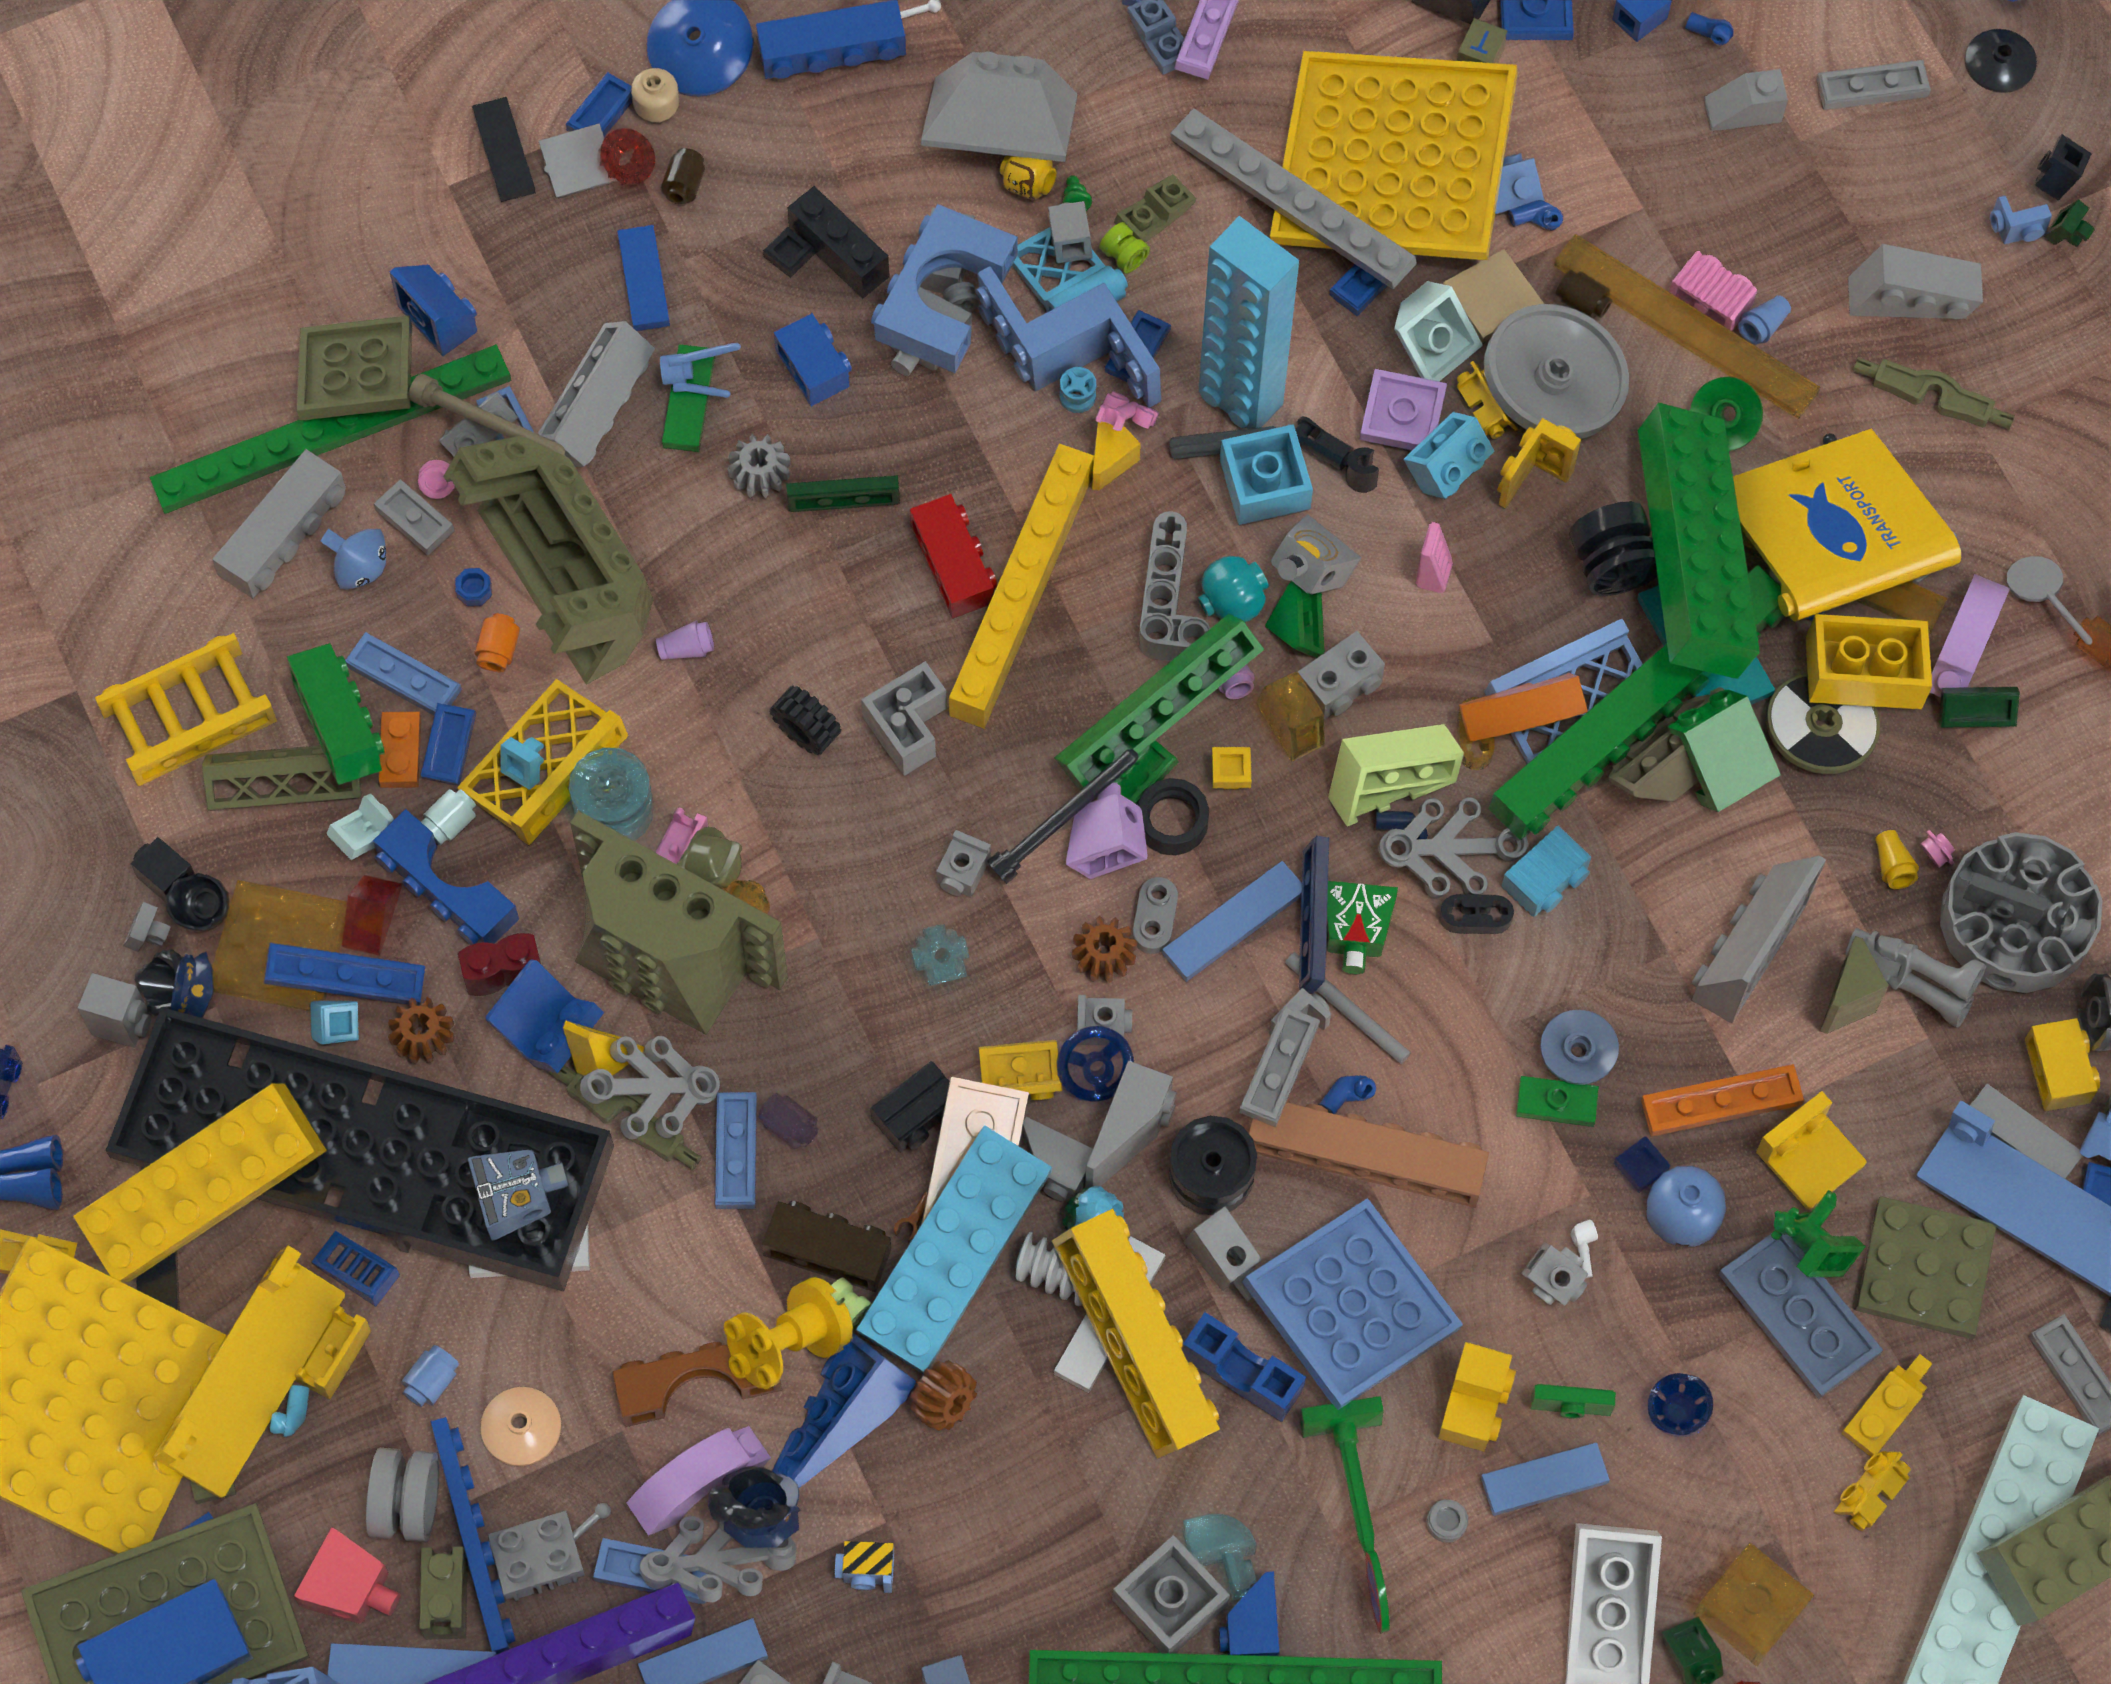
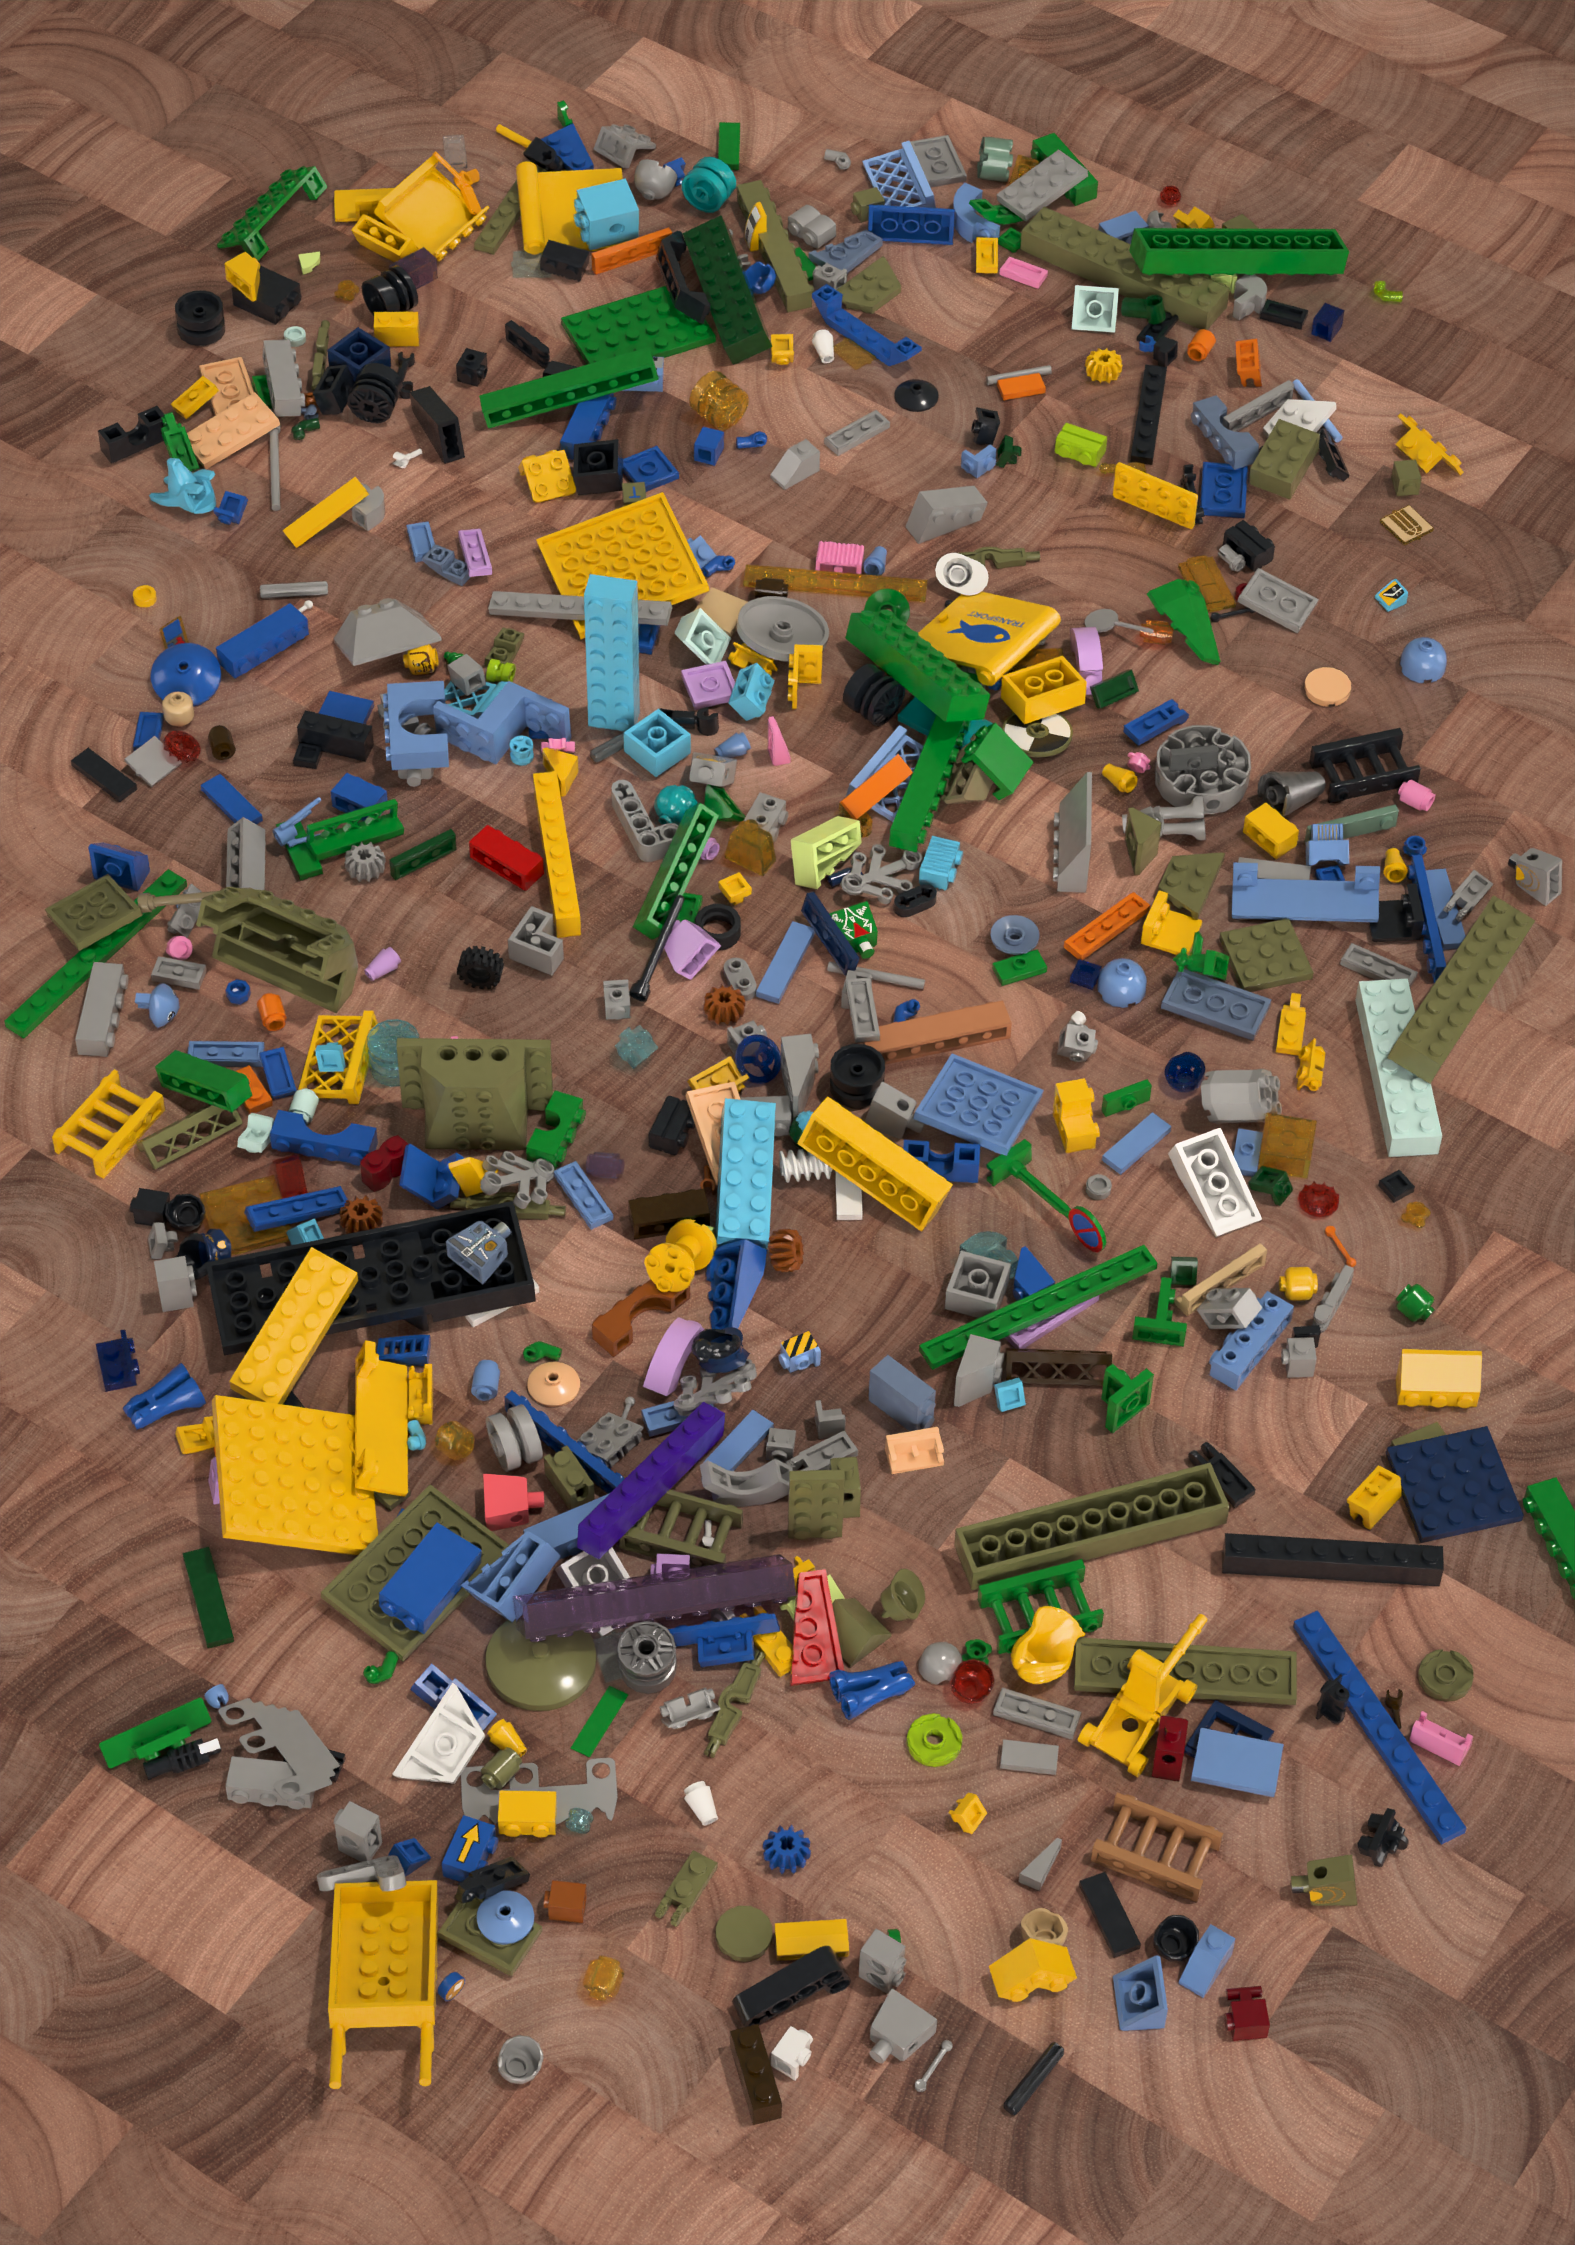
camera: 30 degrees left, 15 degrees down
none -> green fence [306,799,404,861]
none -> blue tile [319,691,374,724]
none -> clear yellow head [435,1421,475,1460]
none -> green arm [523,1341,562,1362]
none -> green arch [526,1090,586,1171]
none -> medium blue cone [714,732,751,758]
none -> white piece [935,553,989,596]
none -> blue plate [1123,699,1189,746]
none -> olive wing [1158,852,1225,920]
none -> light grey brick [1201,1069,1282,1124]
none -> medium blue plate [1234,1128,1263,1177]

